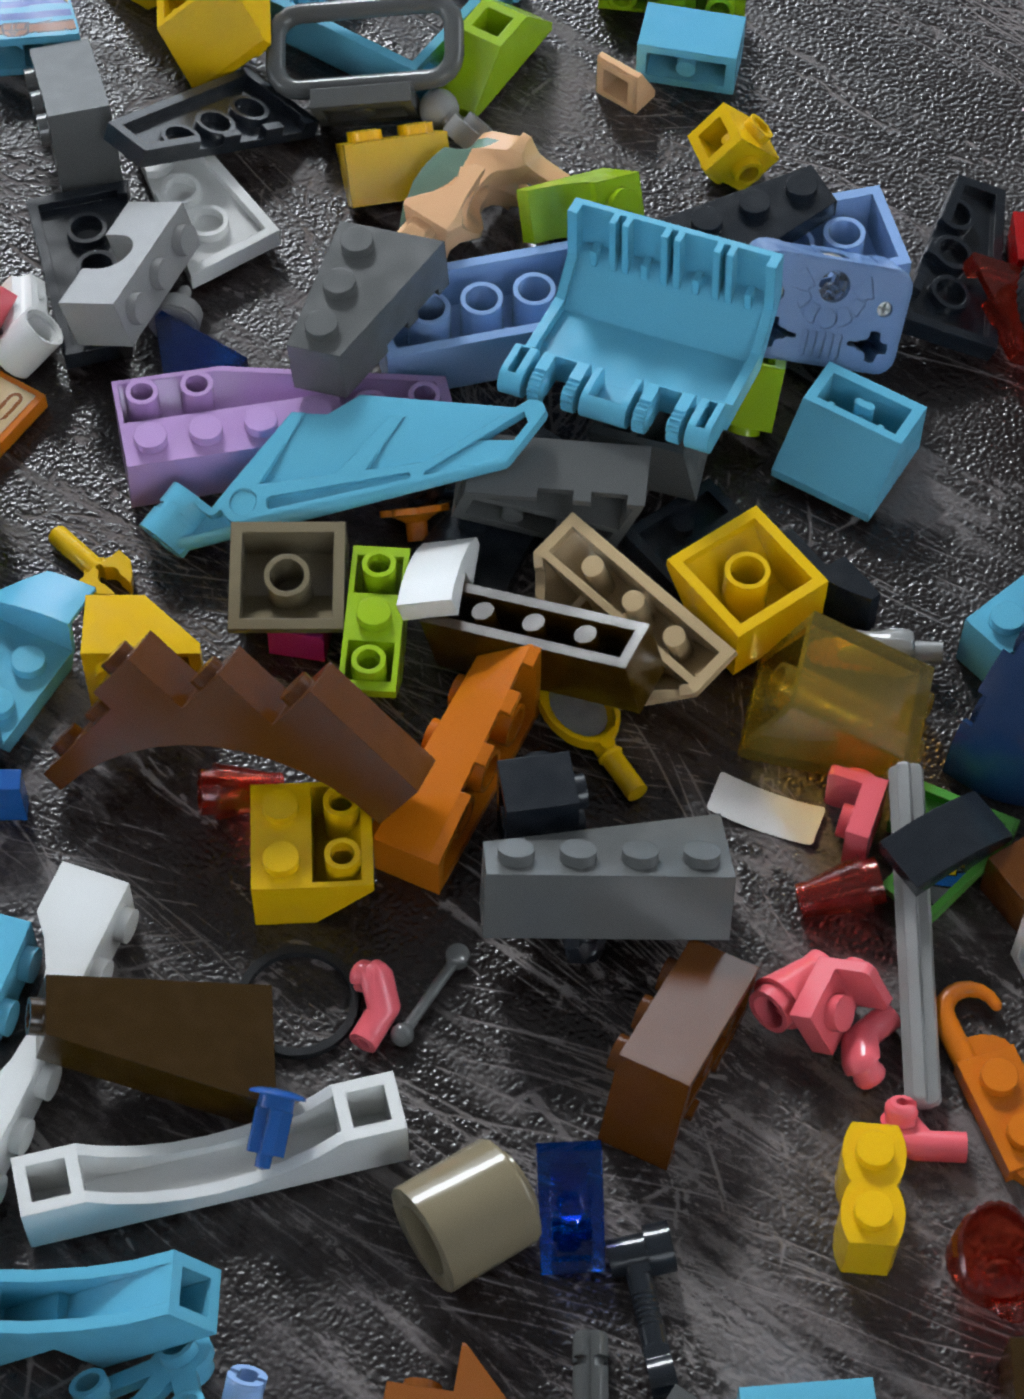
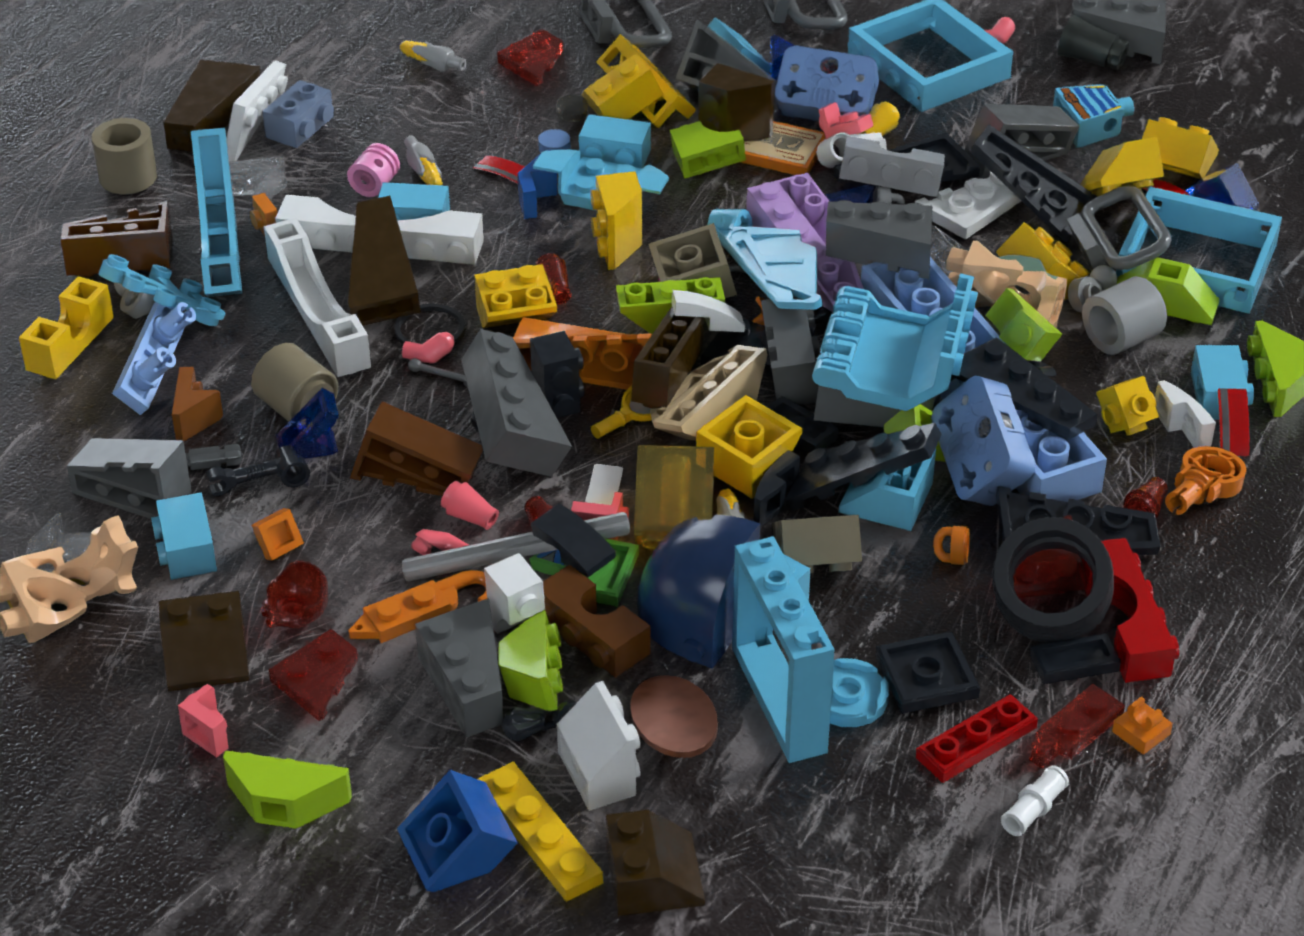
camera: 80 degrees right, 15 degrees down
reddish brown arch [44,630,436,824] -> none
yellow bar [48,526,134,595] -> none
blue piece [246,1086,306,1170] -> none
light nougat slope [596,52,656,114] -> none
coral bracket [789,956,893,1056] -> none
yellow brick [833,1121,907,1276] -> none
coral arm [880,1095,968,1163] -> none
none -> orange tile [252,508,304,560]
none -> dark tan slope [772,515,862,573]
none -> black wing [785,423,942,511]
none -> orange tile [933,526,970,565]
none -> light grey piece [1082,276,1167,355]
none -> clear red cone [1123,477,1168,519]
none -> white slope [1155,380,1216,448]
none -> orange pin [1165,446,1246,515]
none -> red sticker [1218,388,1250,456]

